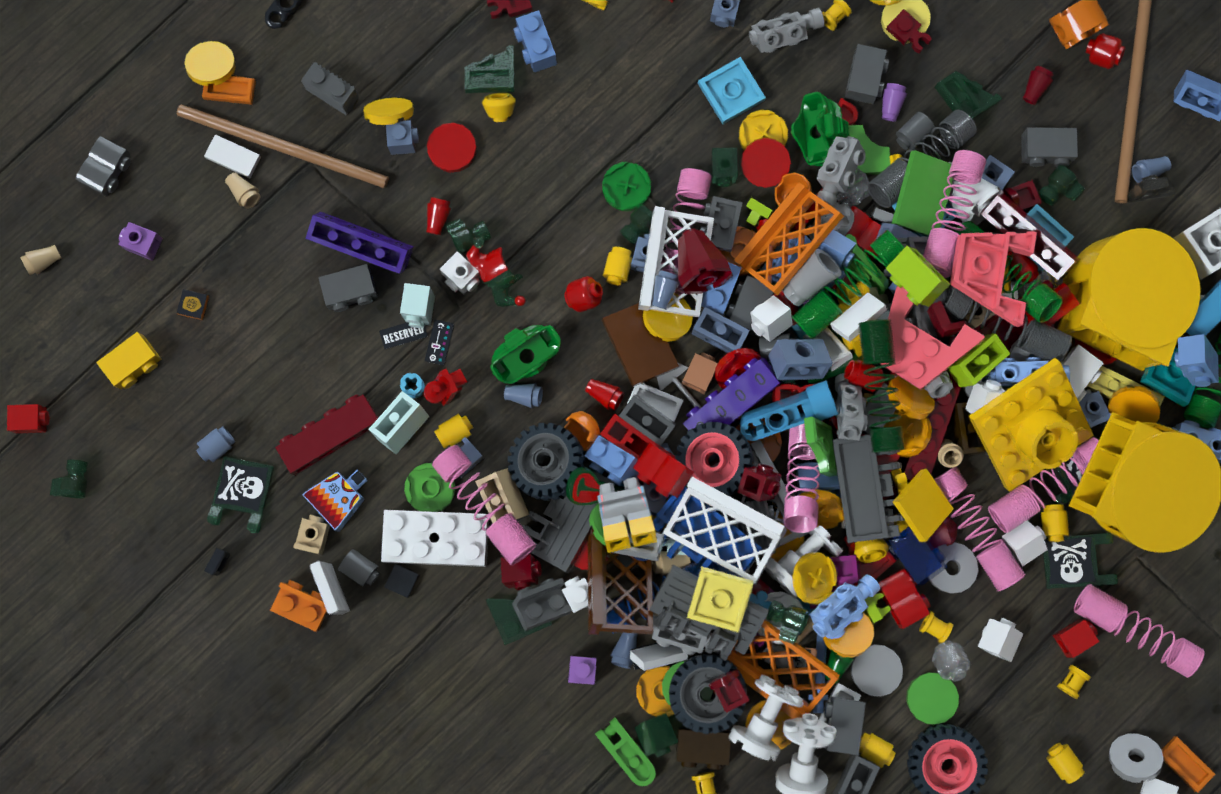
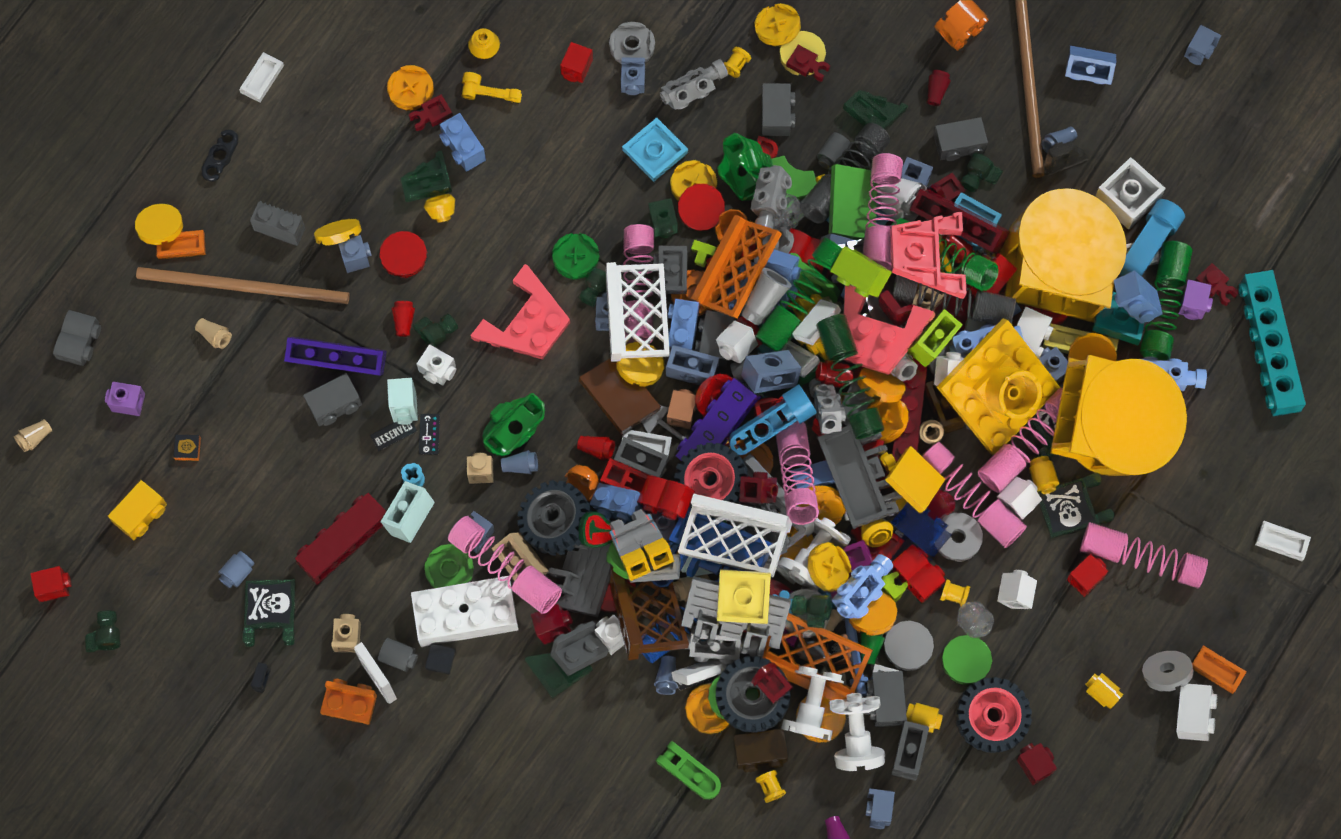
camera: 10 degrees left, 10 degrees down
white tile [204,135,261,179] -> none
torso [303,470,368,531] -> none
red hips [424,368,467,406] -> none
yellow brick [434,413,473,448] -> none
piece [466,238,526,307] -> none
red head [564,276,603,312] -> none
medium lavender brick [568,656,597,685] -> none
yellow brick [603,247,632,286] -> none
clear green brick [634,713,678,758] -> none
sand blue cone [652,270,680,310] -> none
dark red cone [678,228,733,294] -> none
bright green tile [804,417,837,477] -> none
light grey tile [871,208,894,224] -> none
medium lavender cone [882,83,907,121] -> none
yellow bush [1057,665,1091,699] -> none
red head [1086,33,1125,69] -> none
none -> tan brick [467,453,494,484]
none -> coral wing [471,264,570,360]

